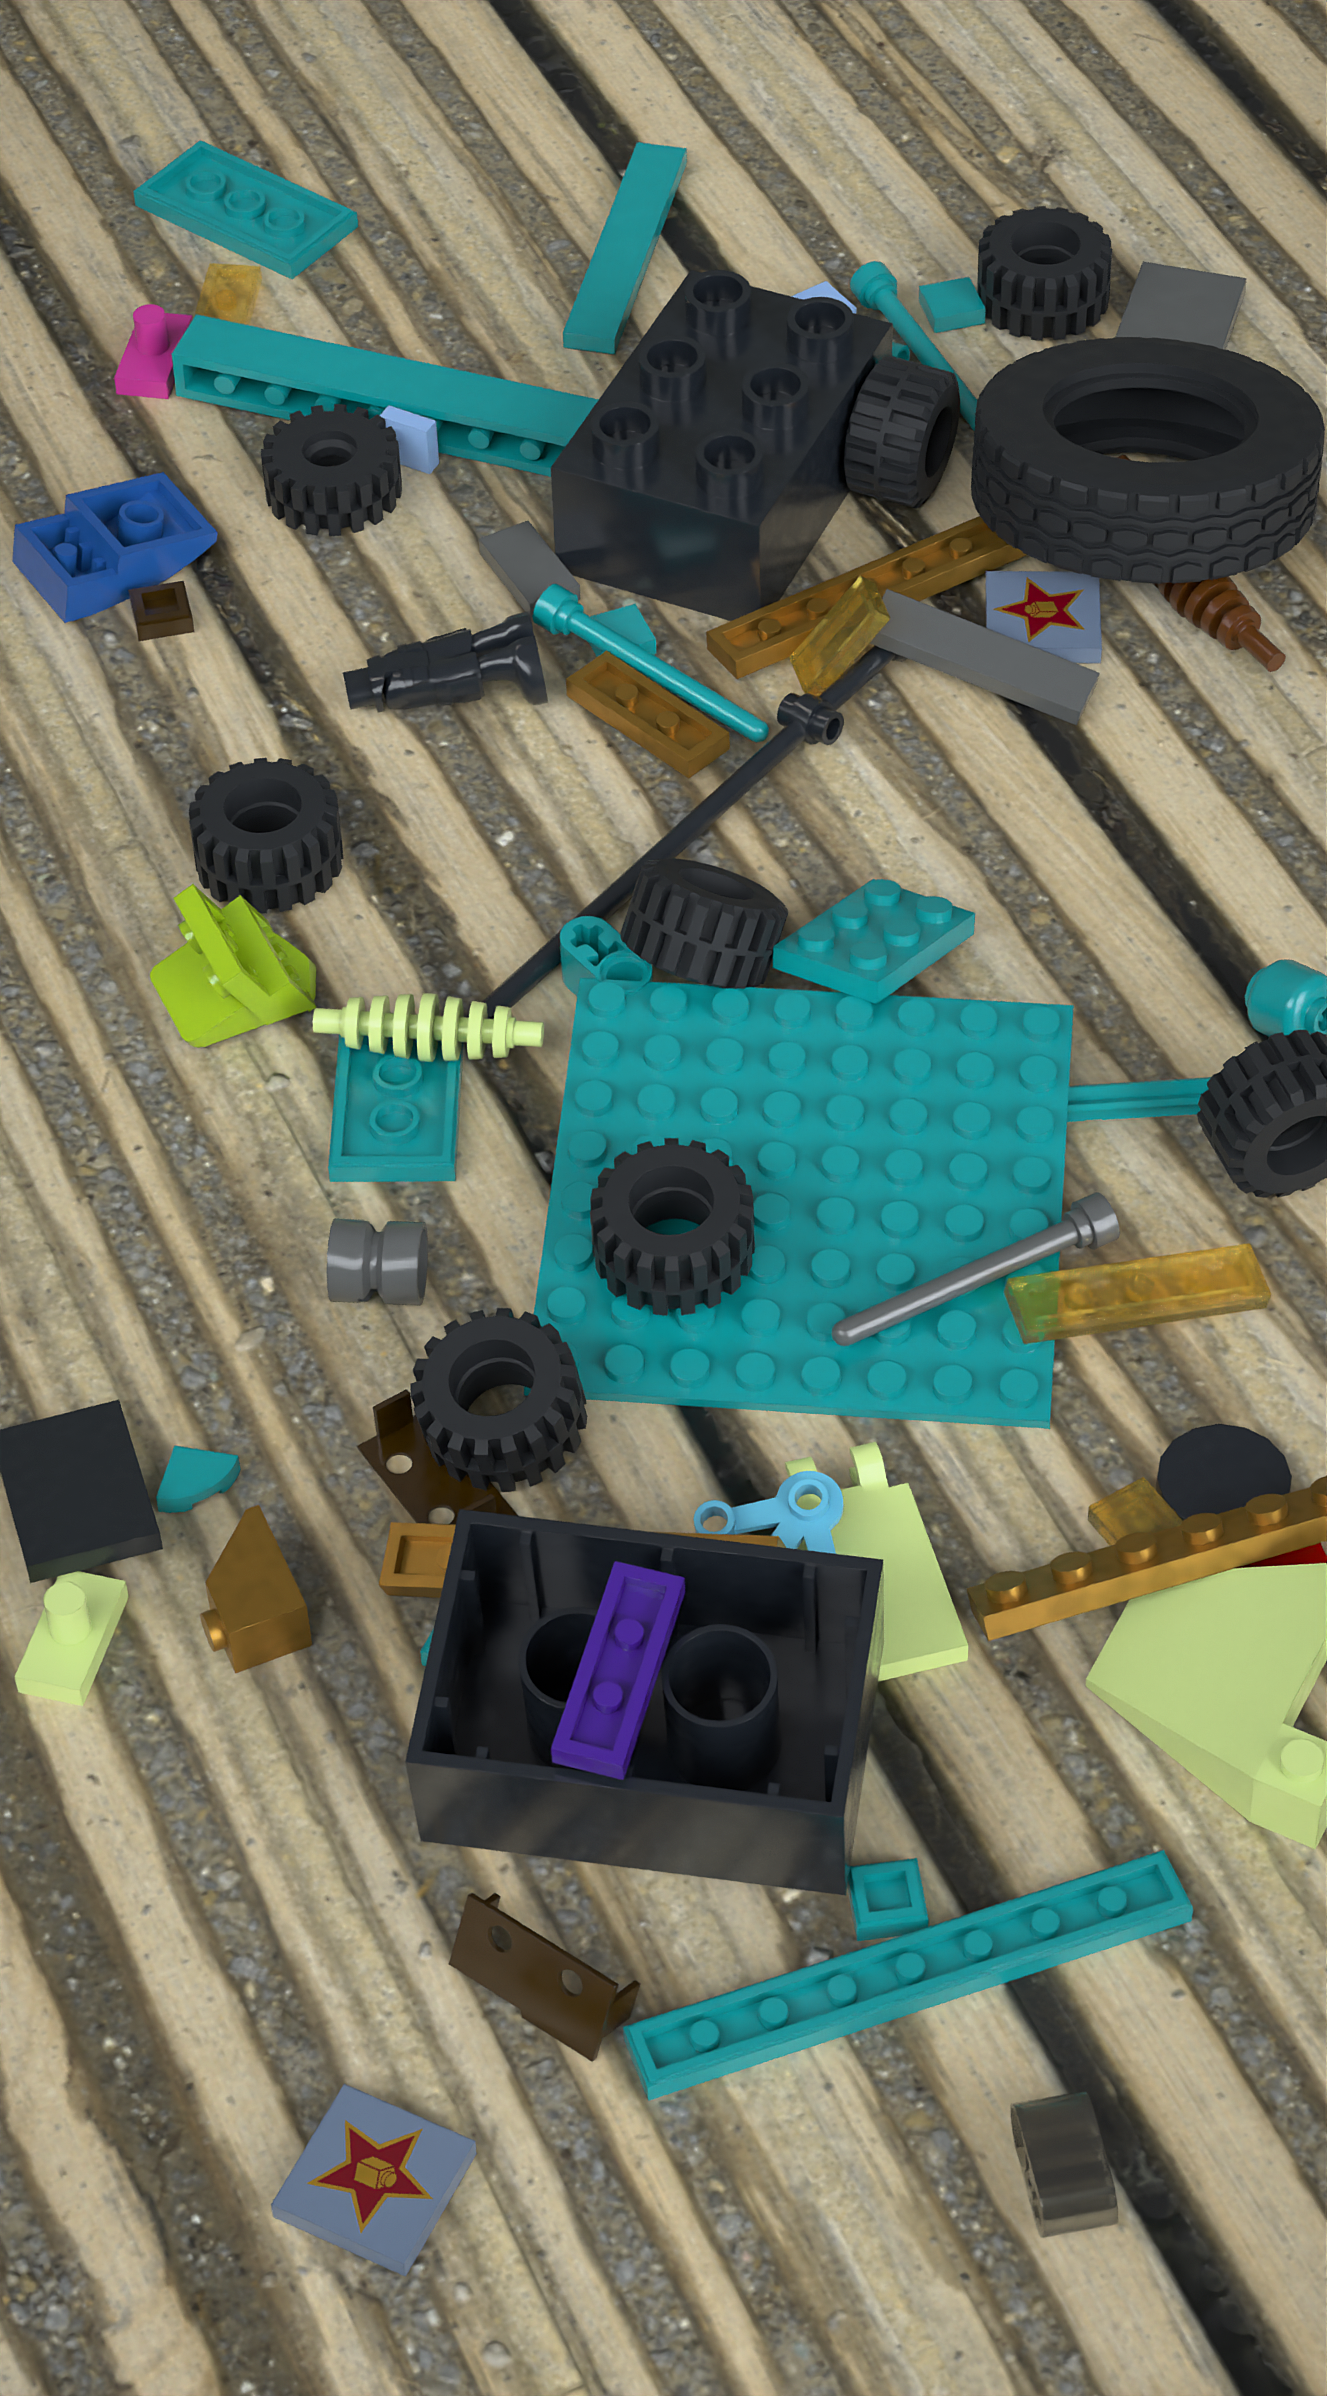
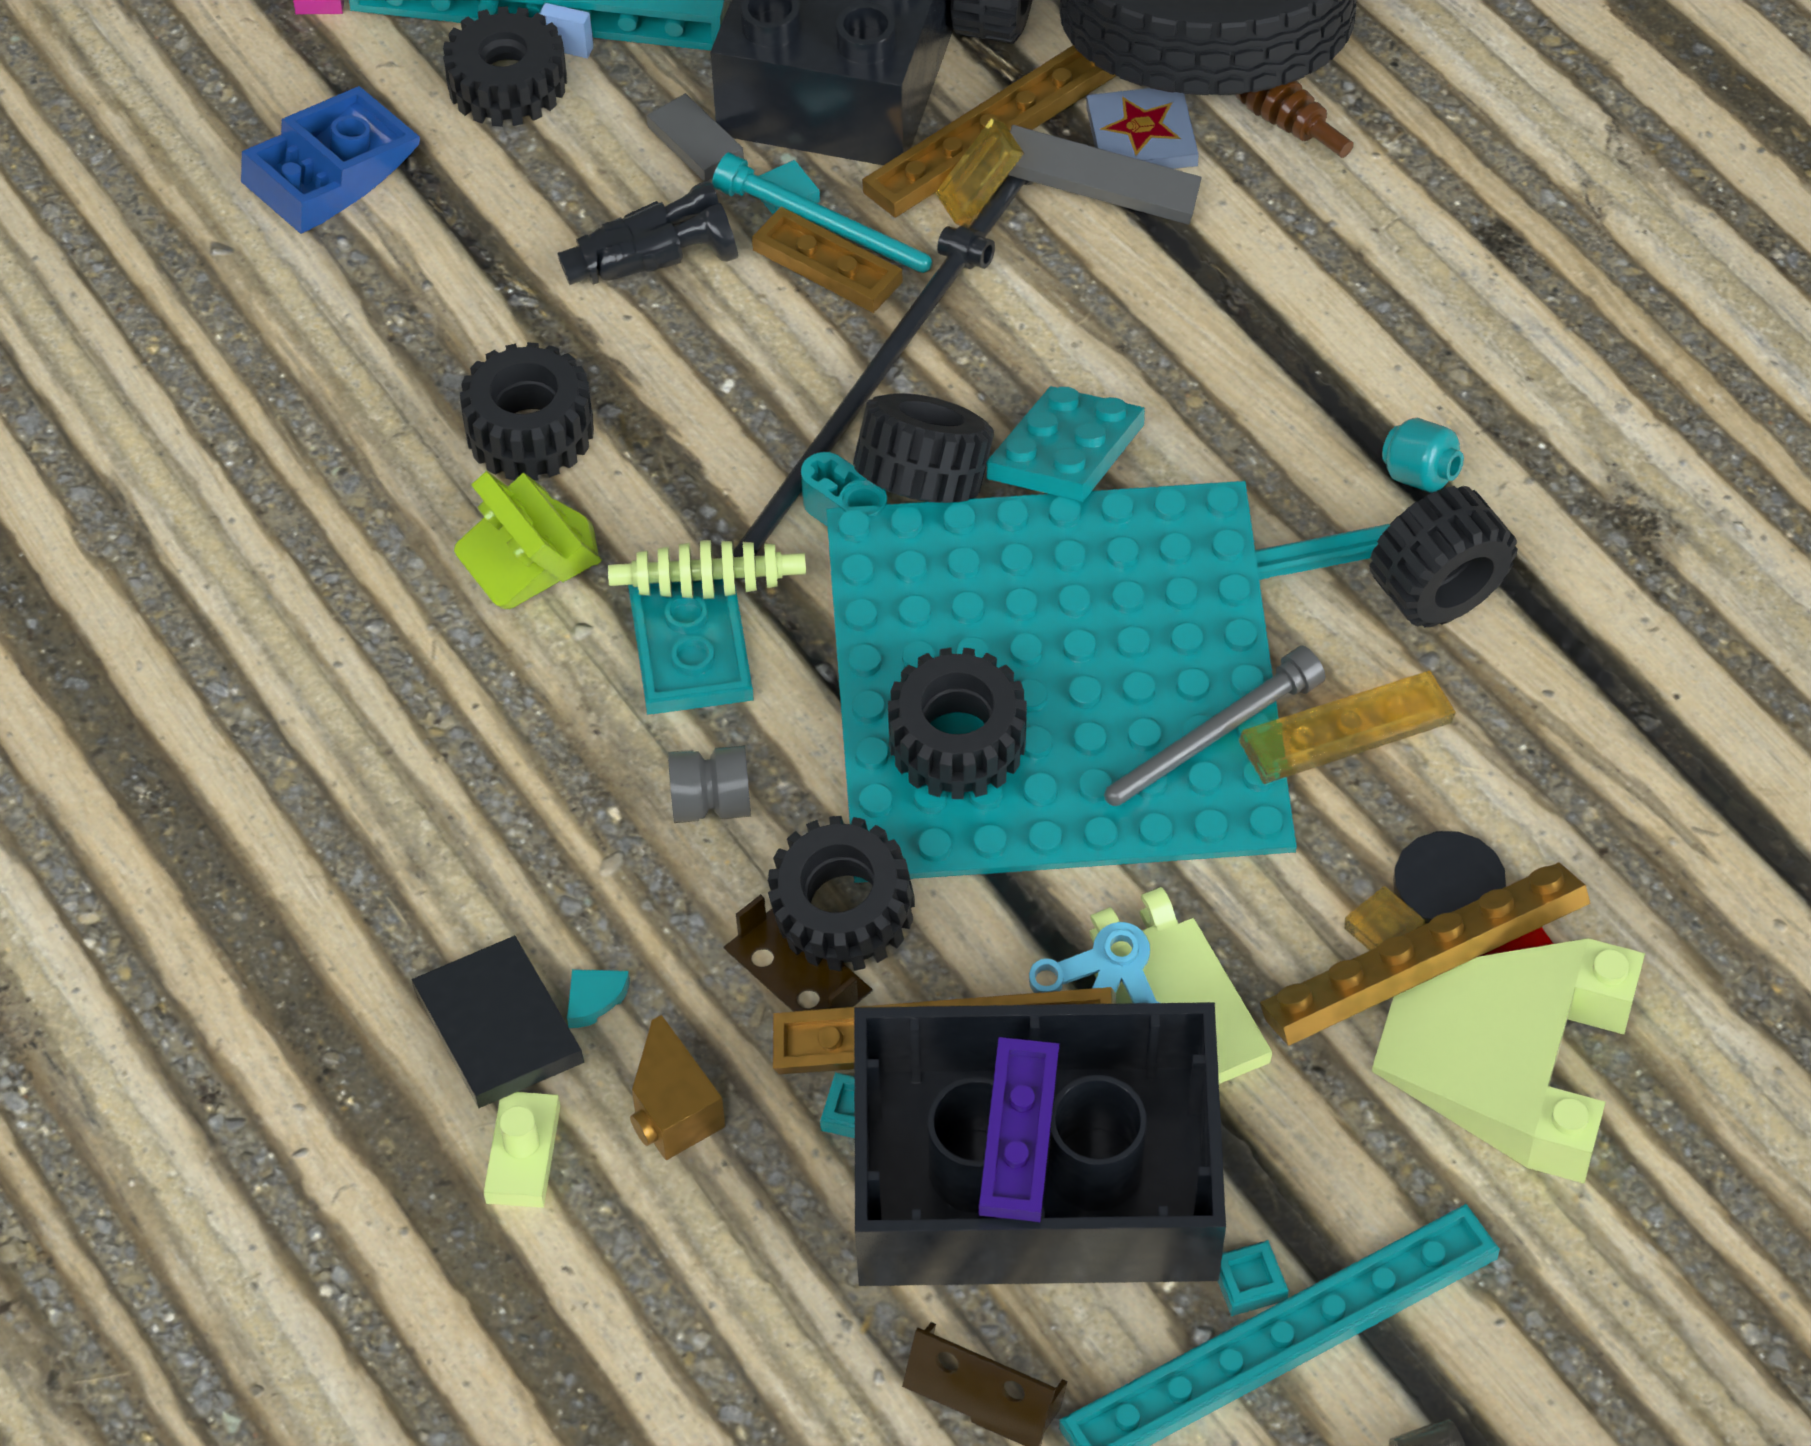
camera: 10 degrees left, 5 degrees up
dark brown tile [128,581,194,641] -> none

